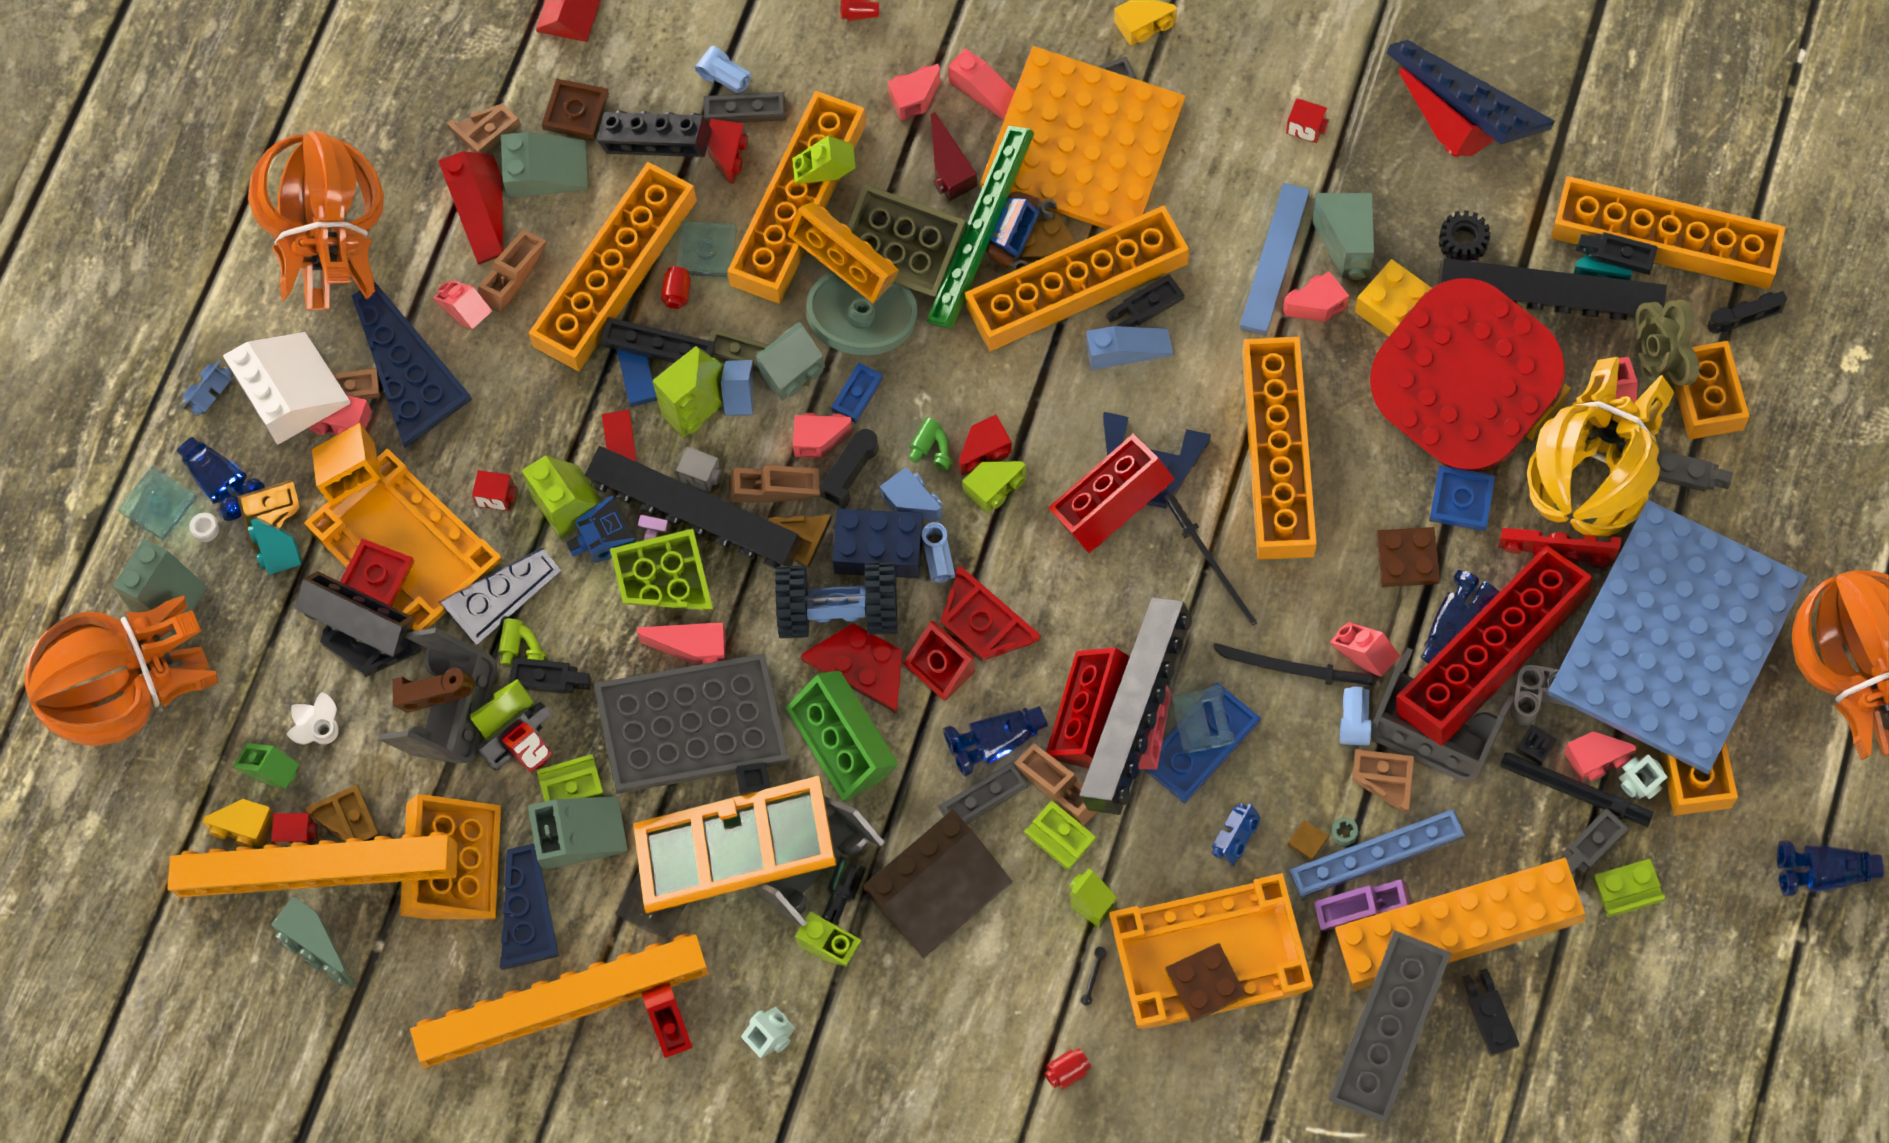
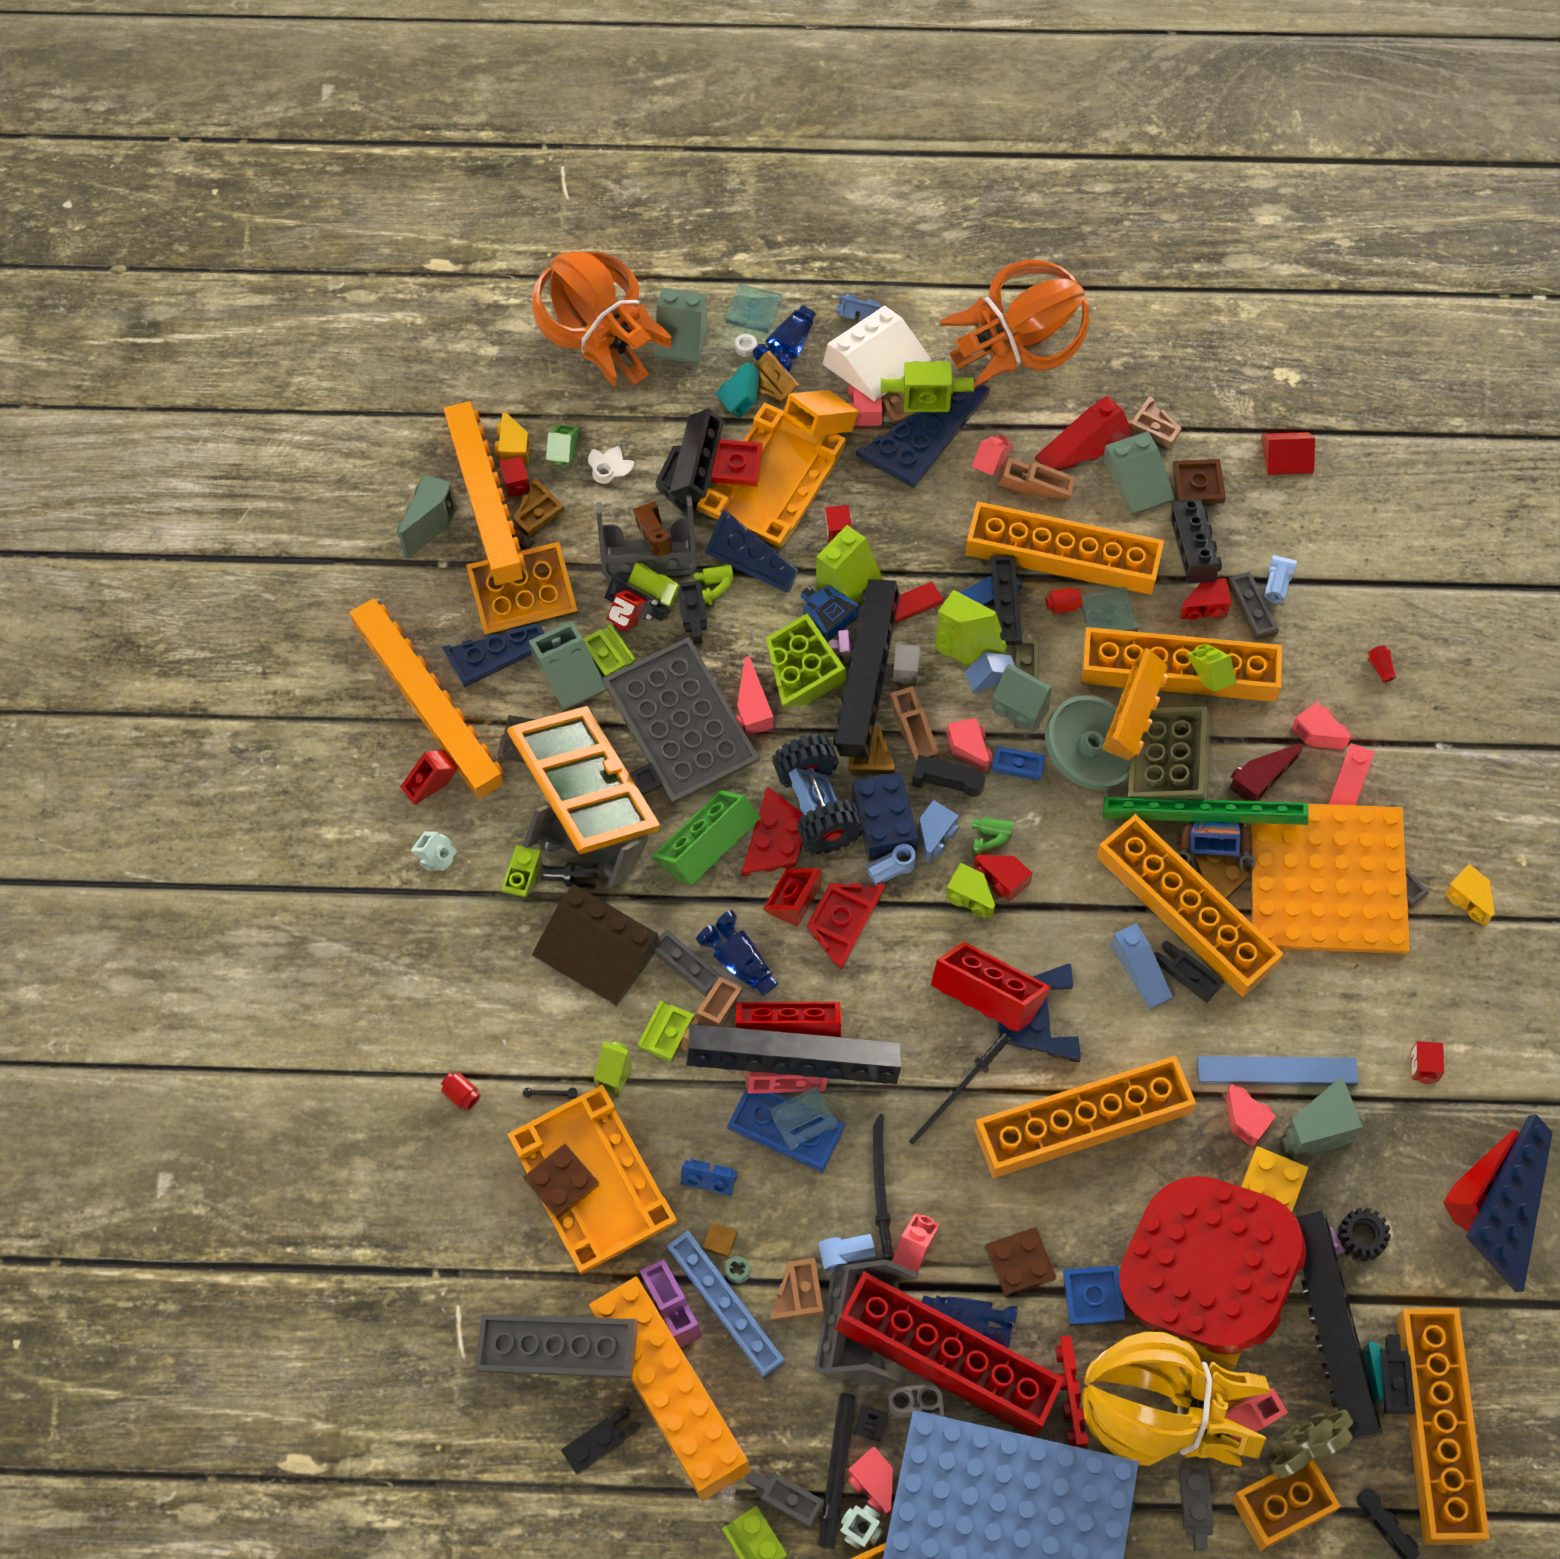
camera: 70 degrees right, 5 degrees down
none -> lime brick [880,361,974,412]

